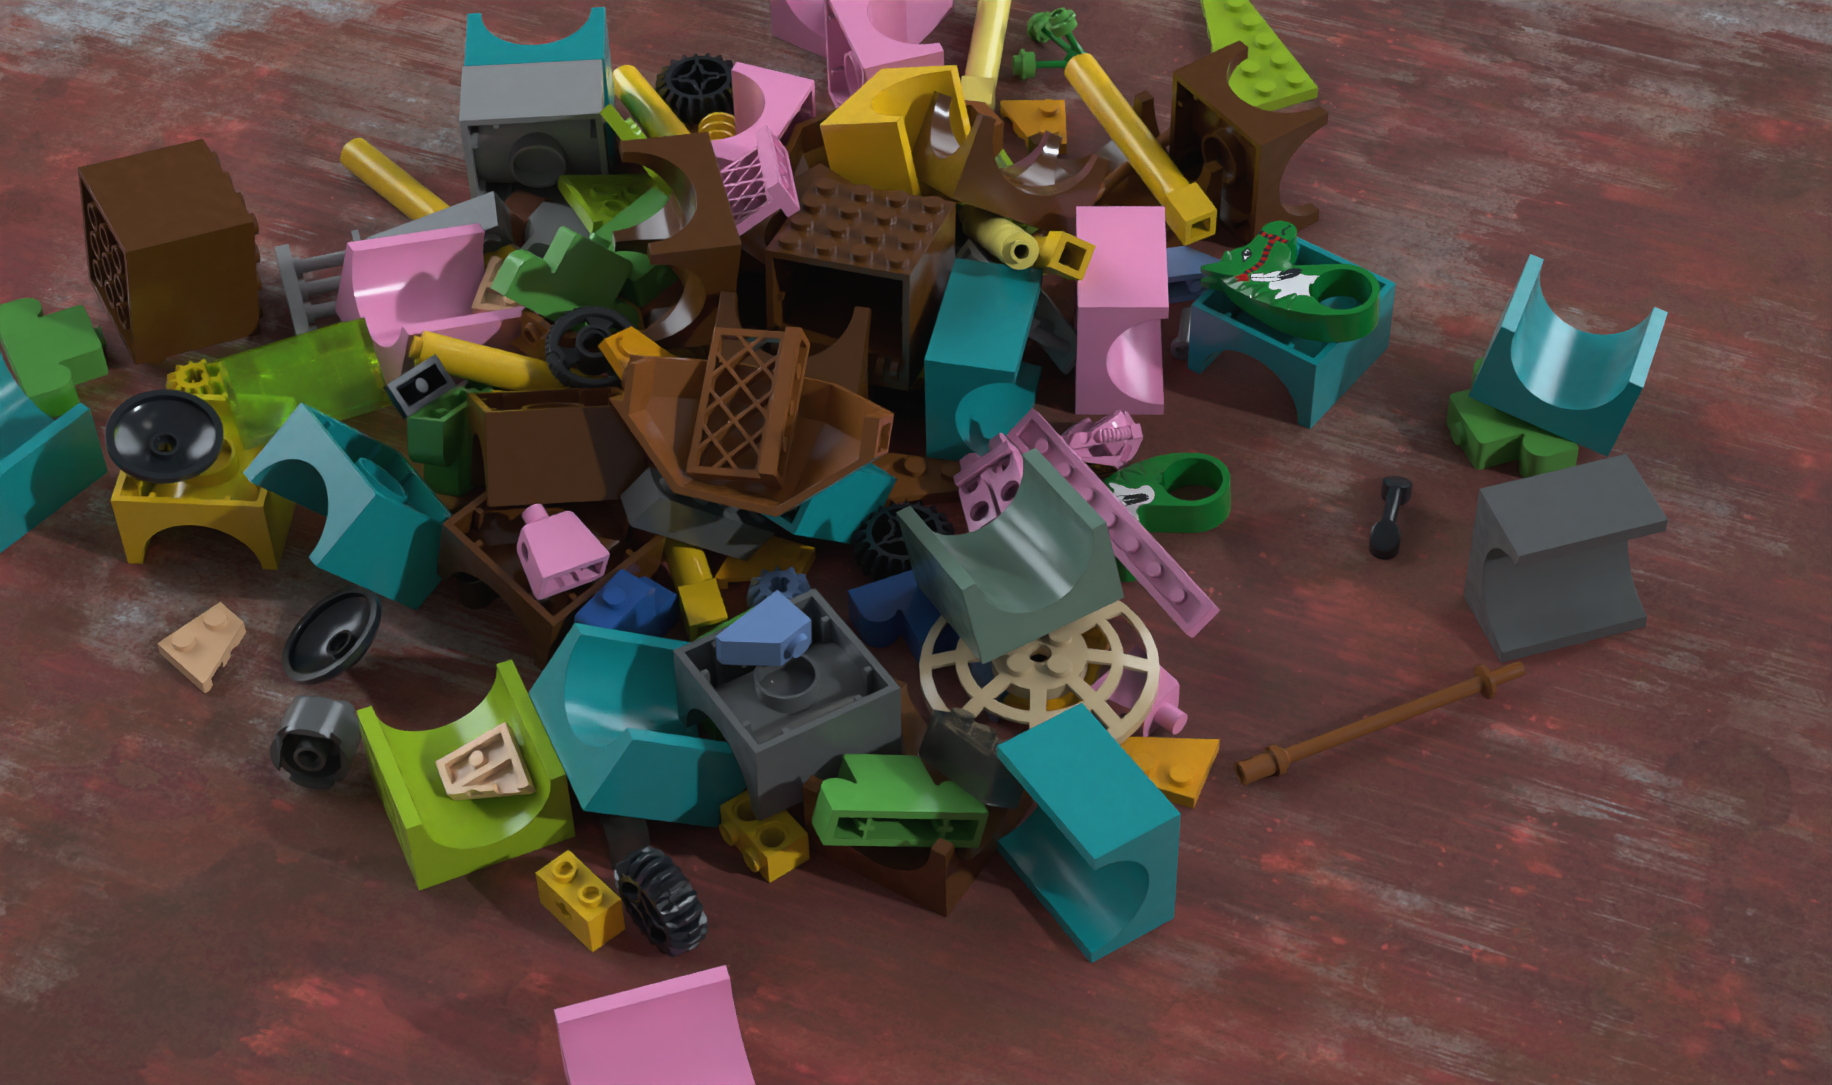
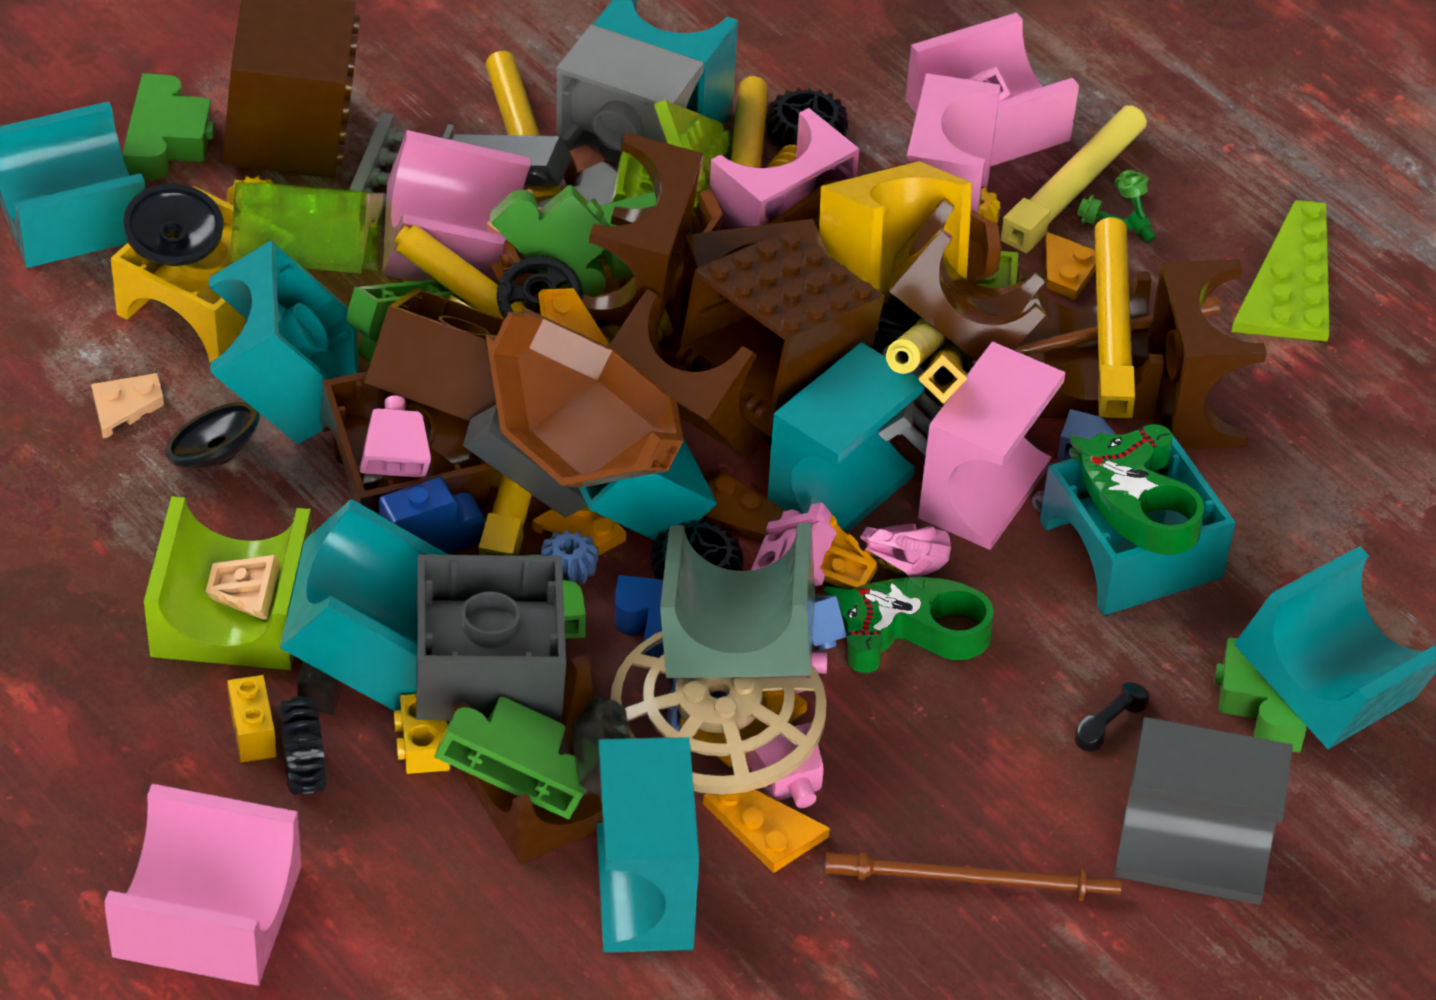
camera: 25 degrees right, 0 degrees up
dark grey brick [270,695,362,789] -> none
black slope [383,354,456,420] -> none
dark orange fence [686,327,810,489] -> none
medium blue slope [716,590,811,666] -> none
bright pink fence [720,125,800,236] -> none
bright pink plate [1007,408,1220,638] -> none

